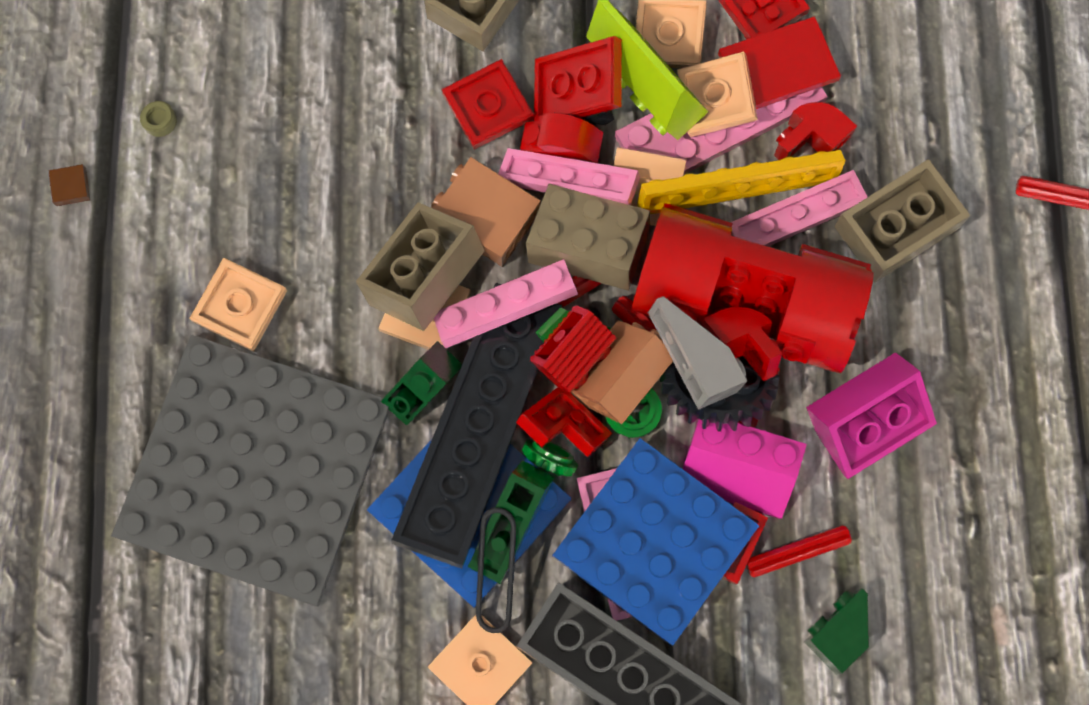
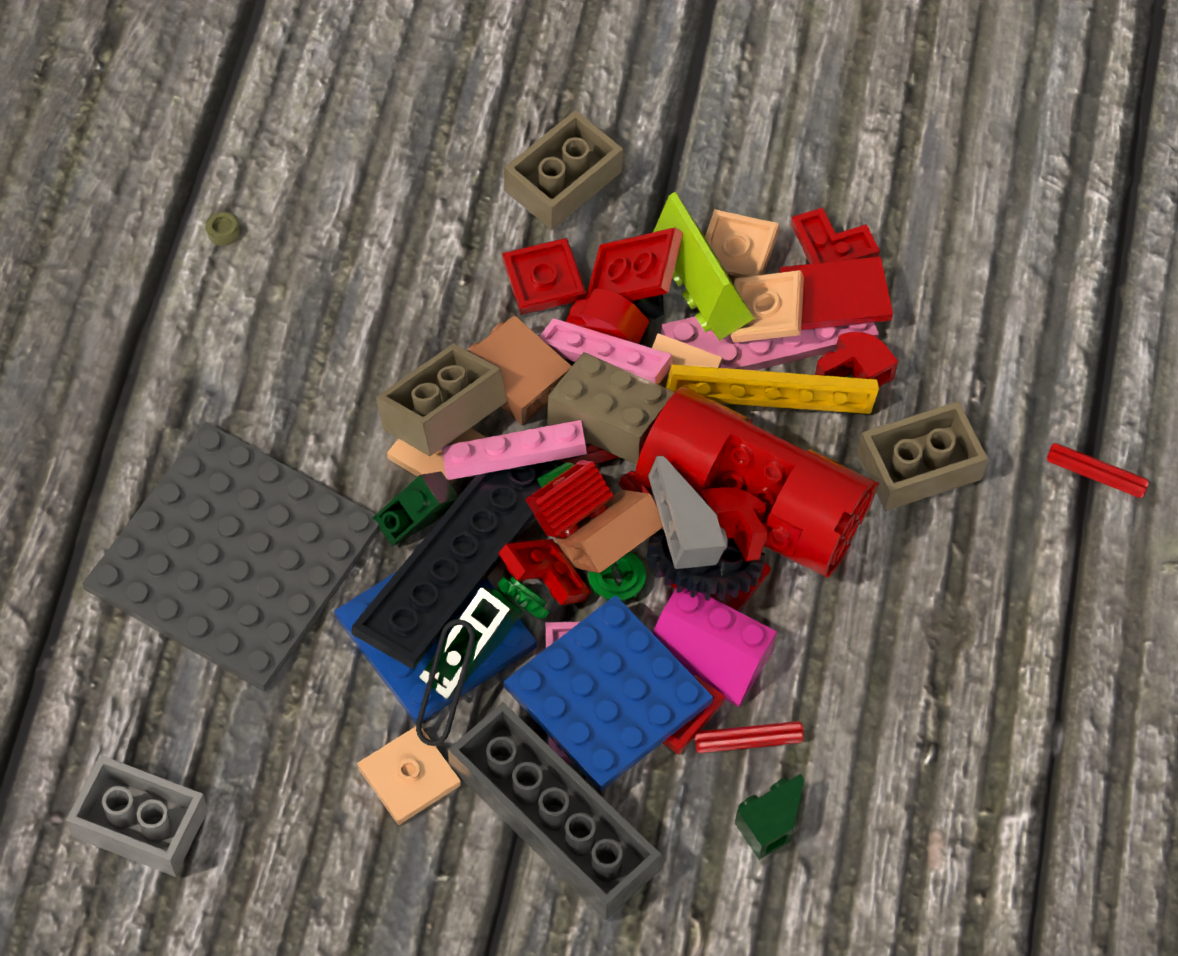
camera: 10 degrees right, 15 degrees down
reddish brown tile [48,164,90,206] -> none
light nougat plate [189,258,287,352] -> none
bright pink plate [731,170,867,247] -> none
dark pink slope [806,352,937,479] -> none

